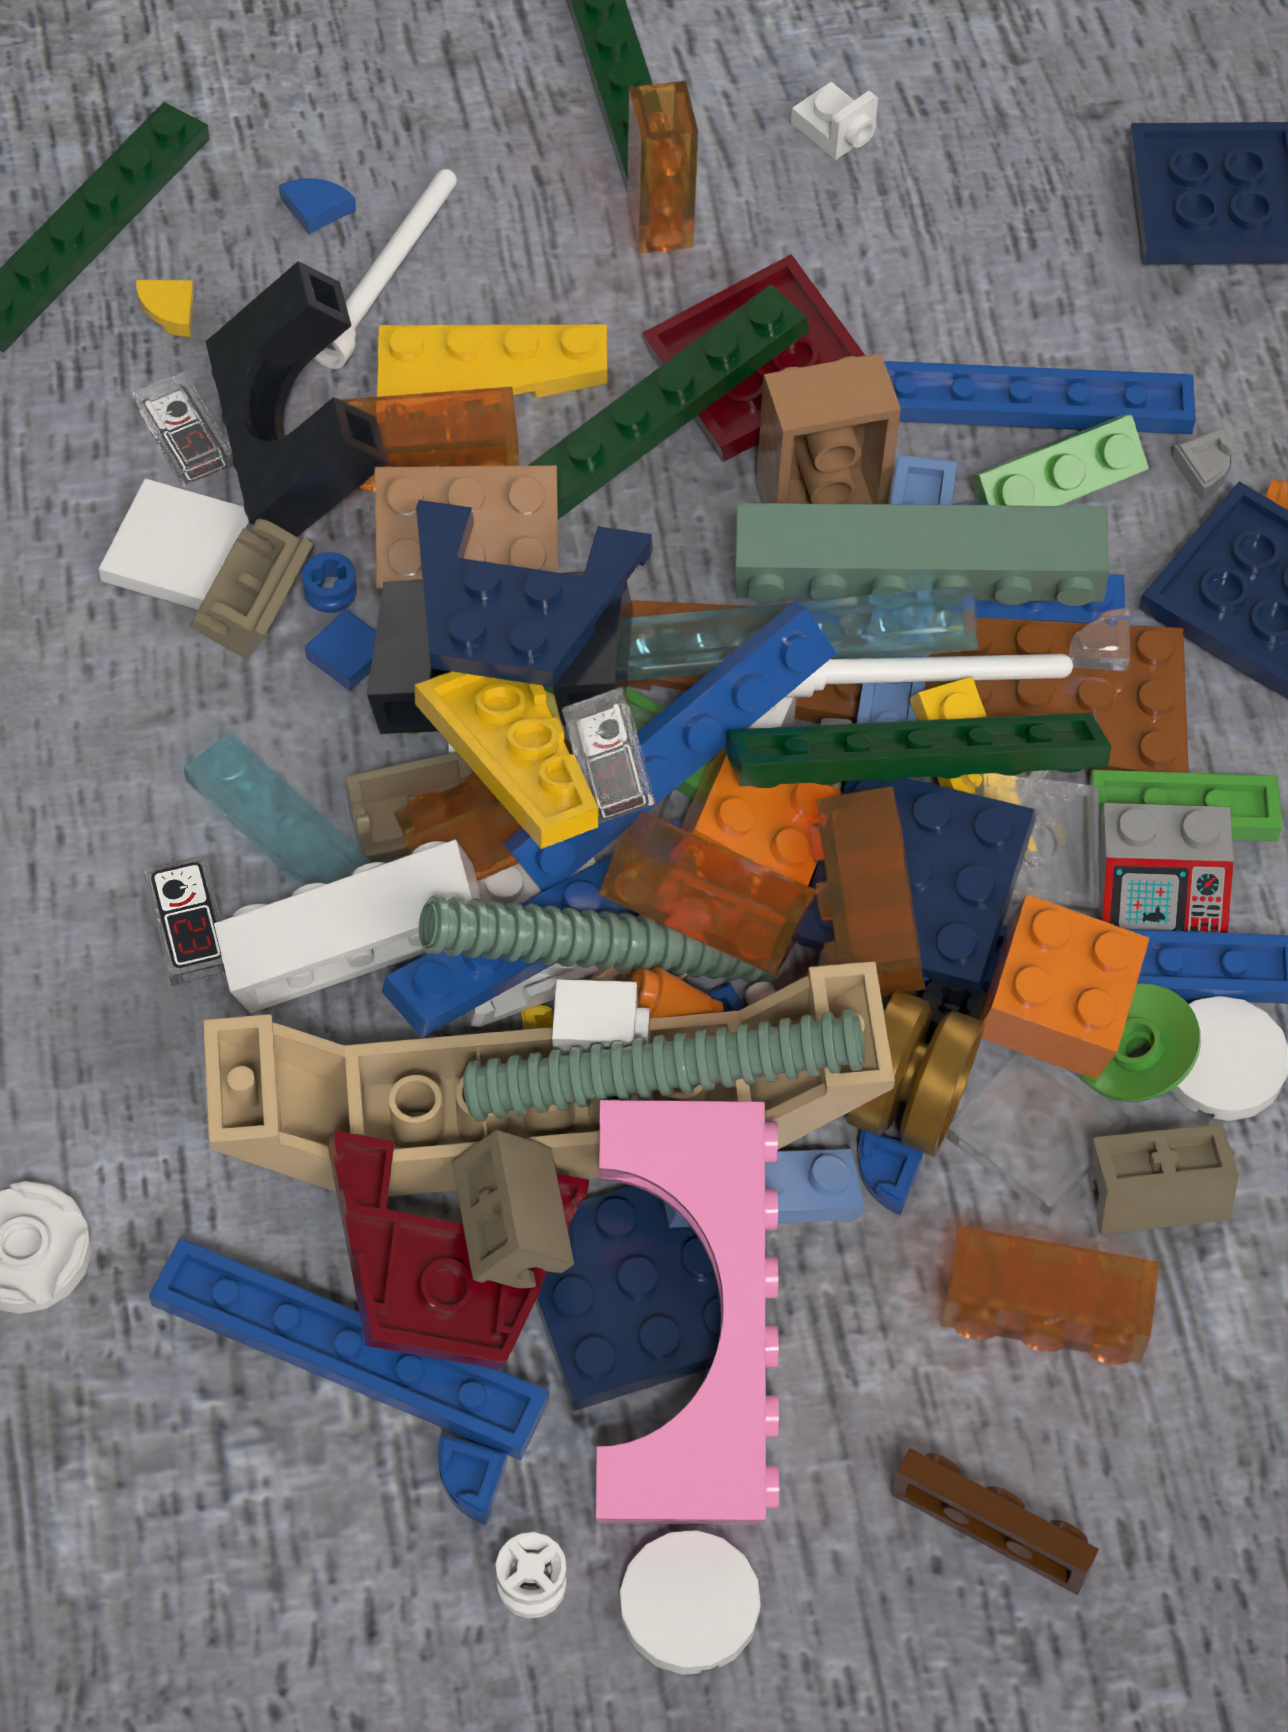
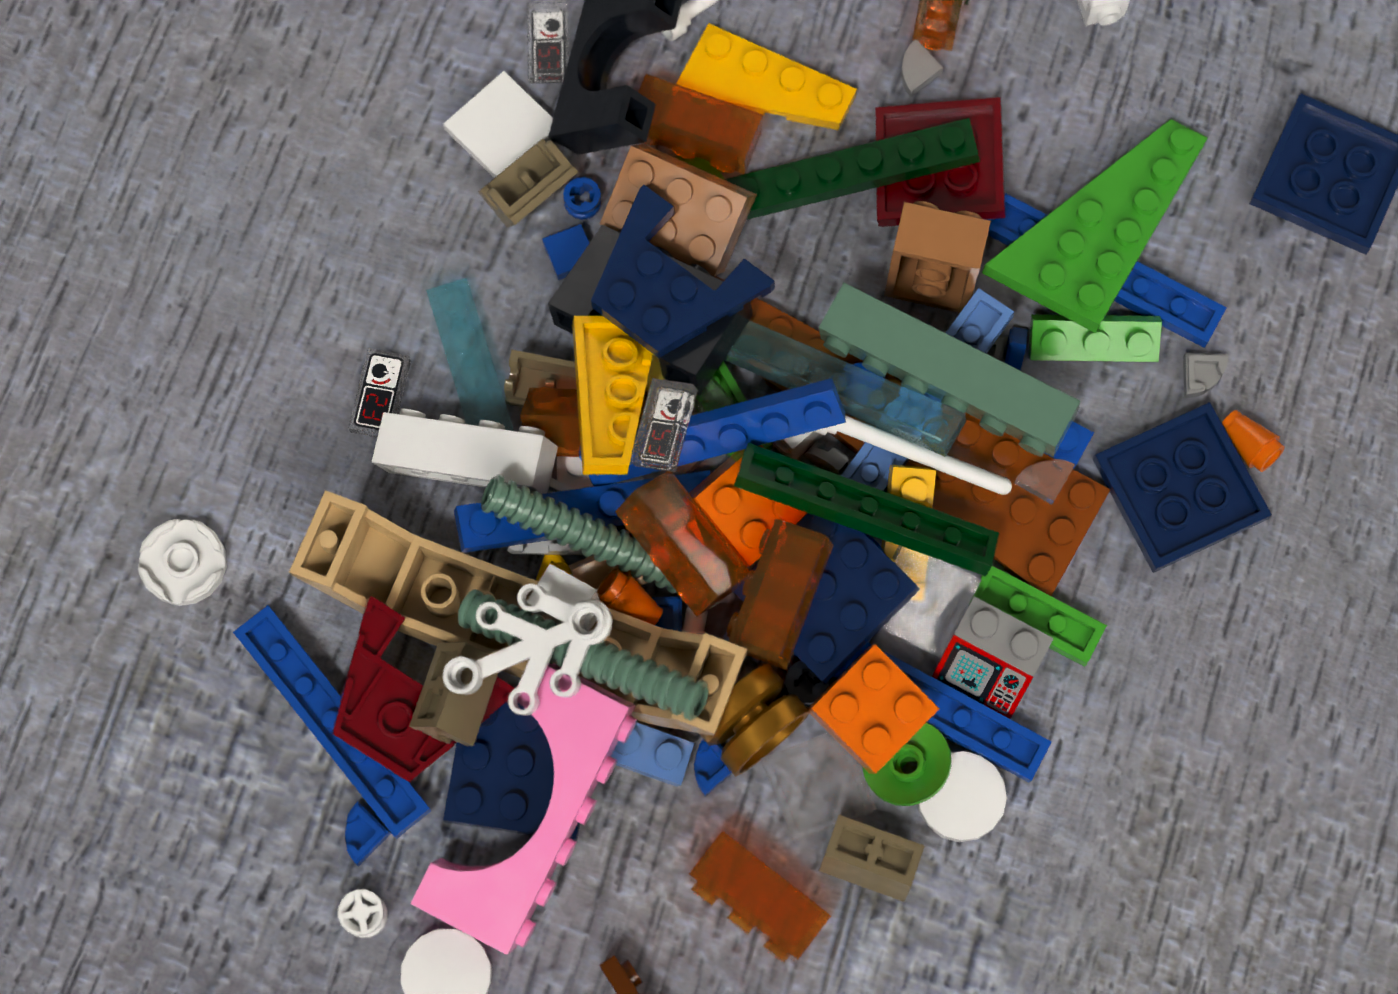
camera: 30 degrees right, 15 degrees up
none -> white plant [443,584,613,715]
none -> light grey tile [901,38,943,98]
none -> bright green wing [982,119,1208,333]

